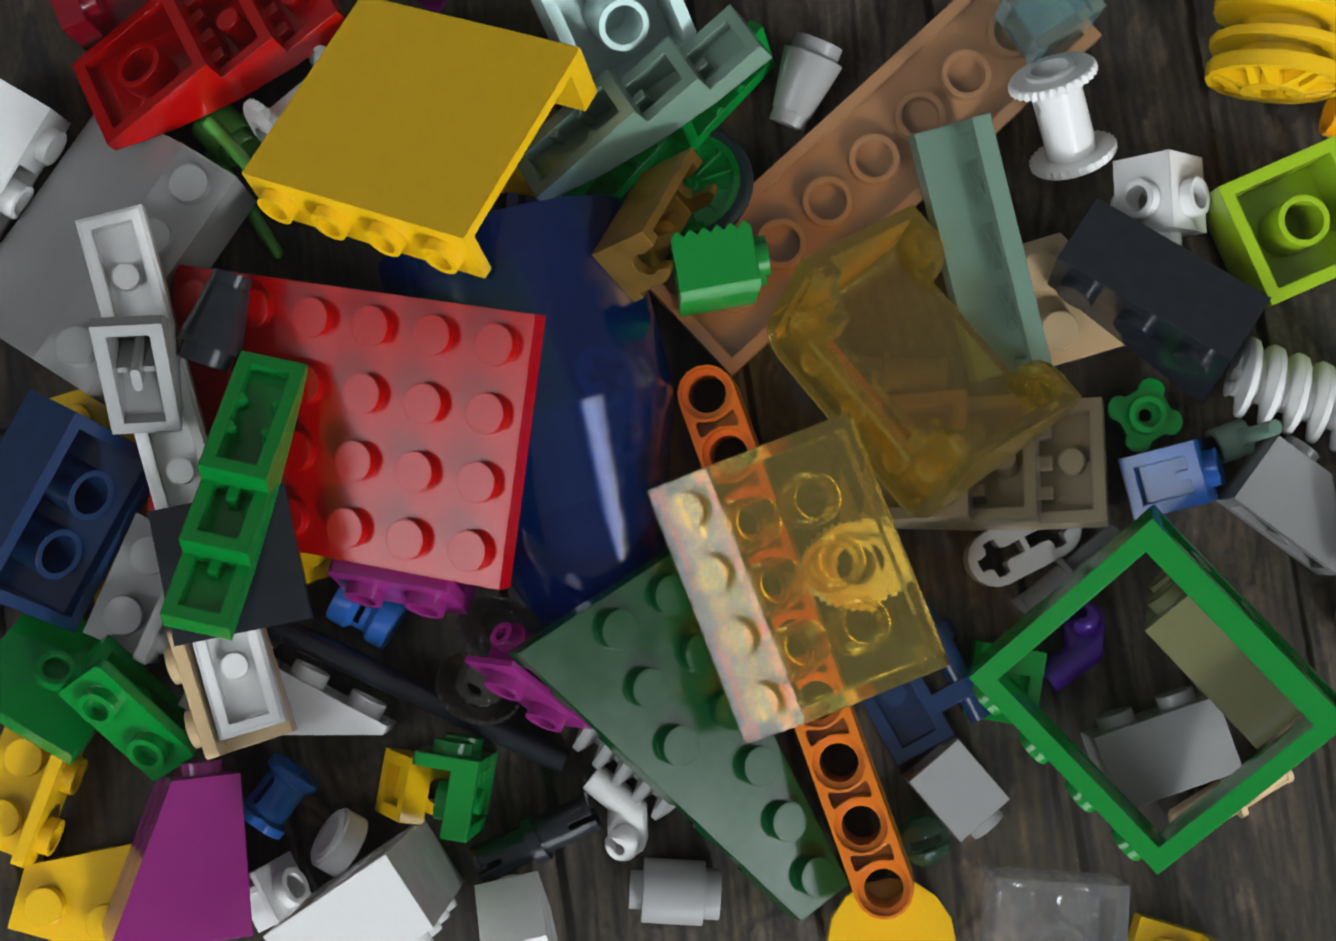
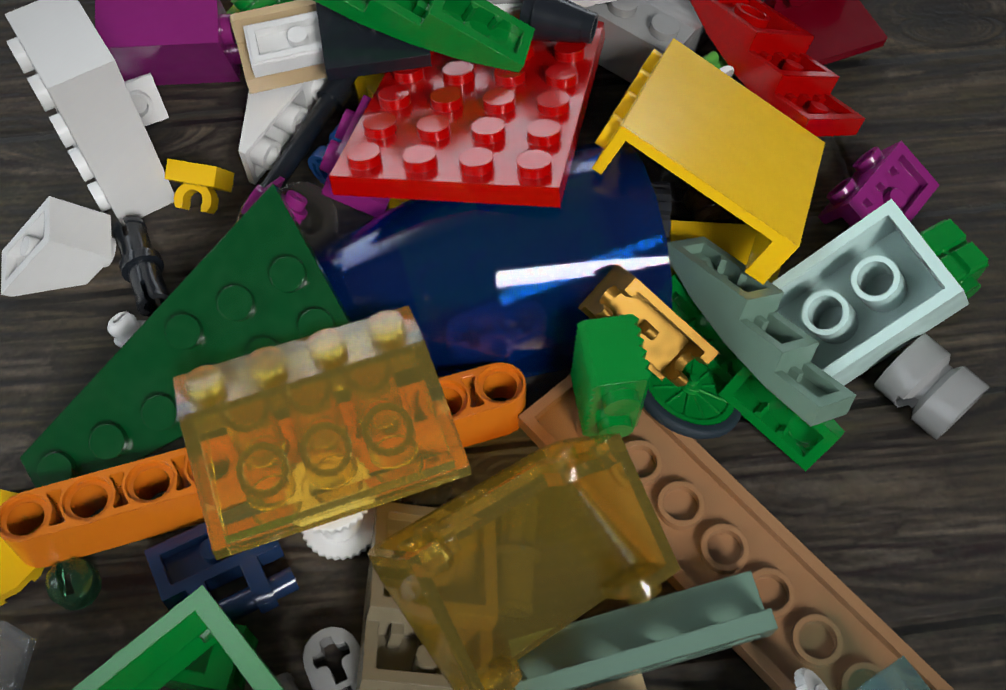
camera: 90 degrees right, 25 degrees down
blue bush [242,752,320,840] -> none
white tile [311,808,368,877] -> none
green bracket [412,732,499,843] -> none
light grey brick [628,857,722,926] -> none
light grey cone [769,32,842,132] -> none
light grey brick [901,736,1010,842] -> none

